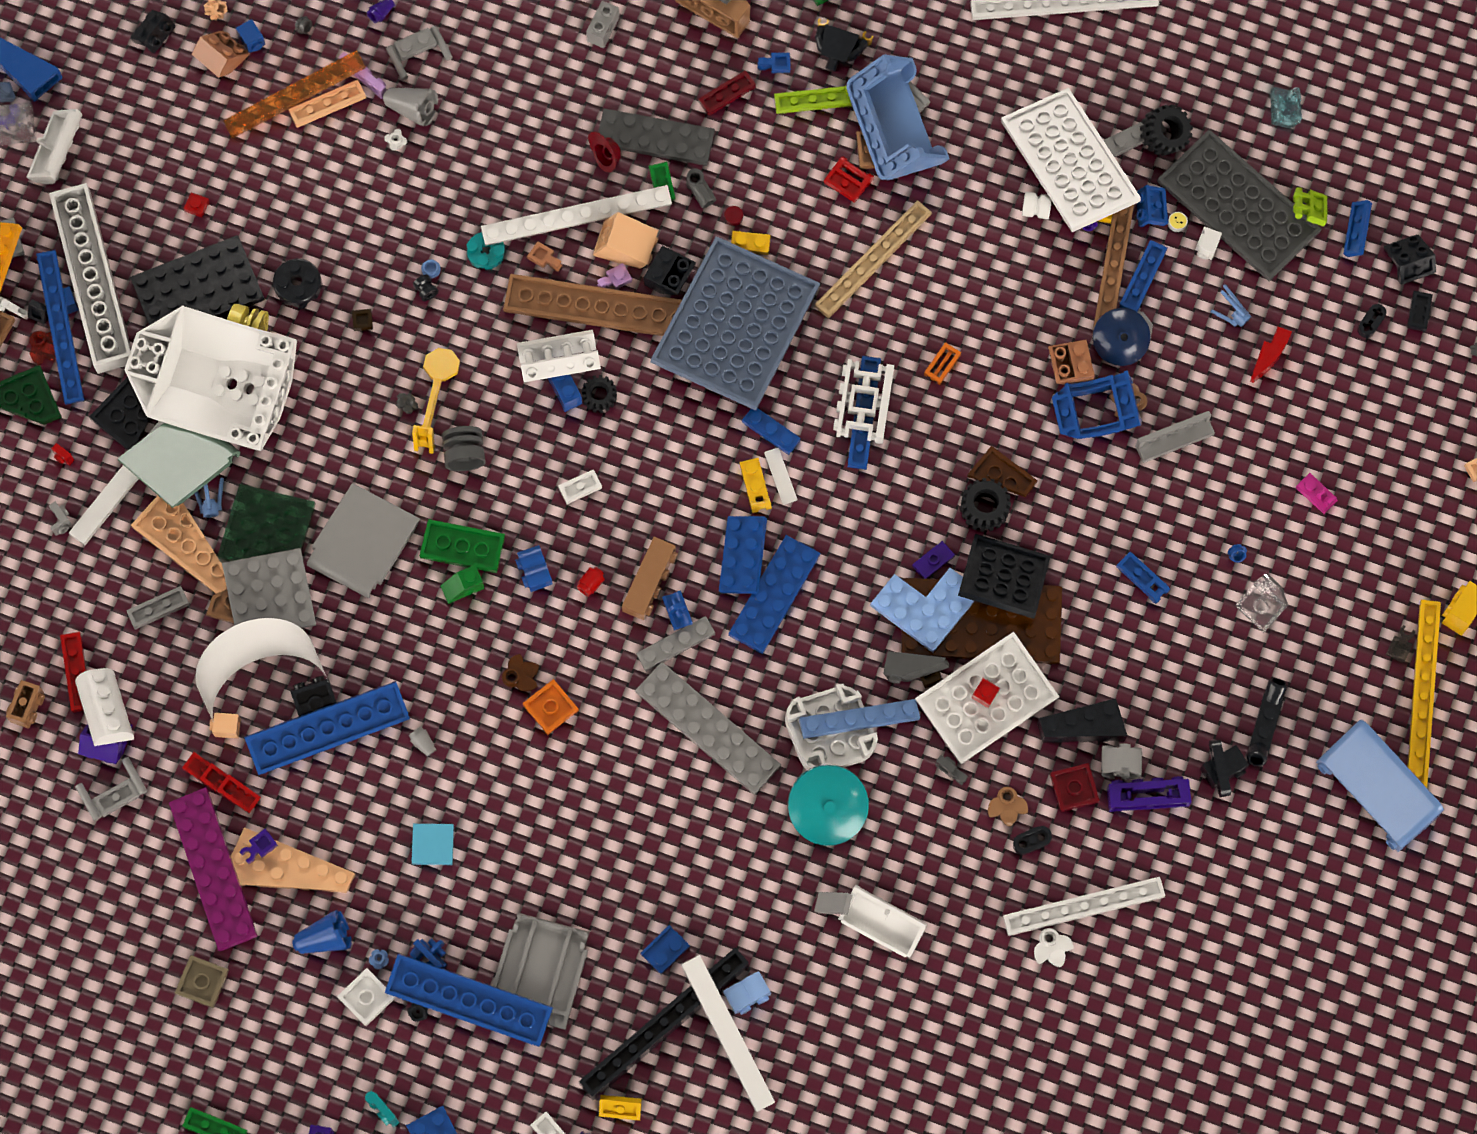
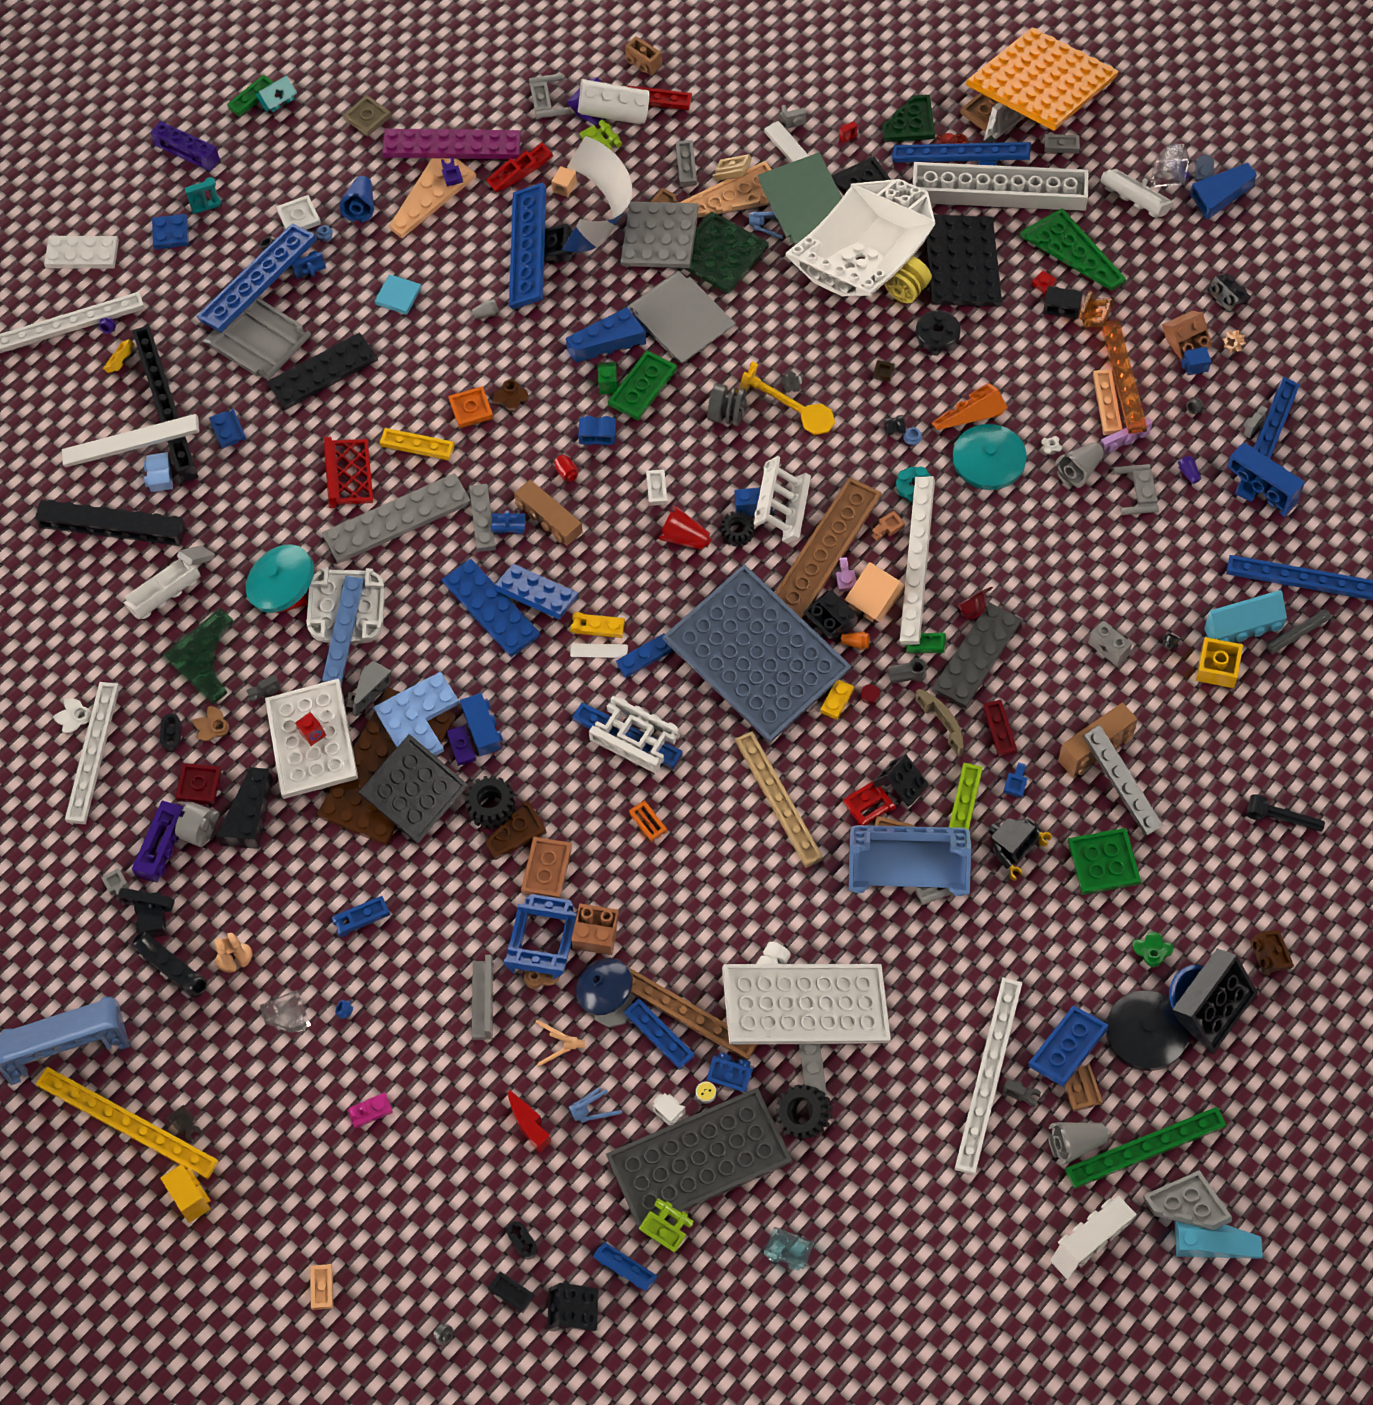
camera: 115 degrees right, 10 degrees down
none -> black brick [35,500,186,546]
none -> light grey plate [101,868,129,905]
none -> clear green plate [163,607,234,705]
none -> light nougat piece [215,933,253,973]
none -> teal brick [255,75,297,112]
none -> black plate [267,332,378,410]
none -> red fence [324,437,373,508]
none -> yellow plate [379,428,455,461]
none -> blue brick [460,693,503,756]
none -> nougat plate [521,837,572,898]
none -> light nougat plant [536,1020,585,1066]
none -> blue wedge [566,307,646,363]
none -> lime plate [580,120,622,150]
none -> red cone [658,506,712,550]
none -> tan plate [713,154,752,181]
none -> orange cone [841,631,870,650]
none -> black bracket [872,754,929,807]
none -> dark tan slope [915,689,963,757]
none -> orange wedge [931,383,1008,430]
none -> teal dish [953,424,1027,490]
none -> green wing [1019,208,1126,291]
none -> black brick [1043,286,1083,319]
none -> clear orange bracket [1079,291,1114,327]

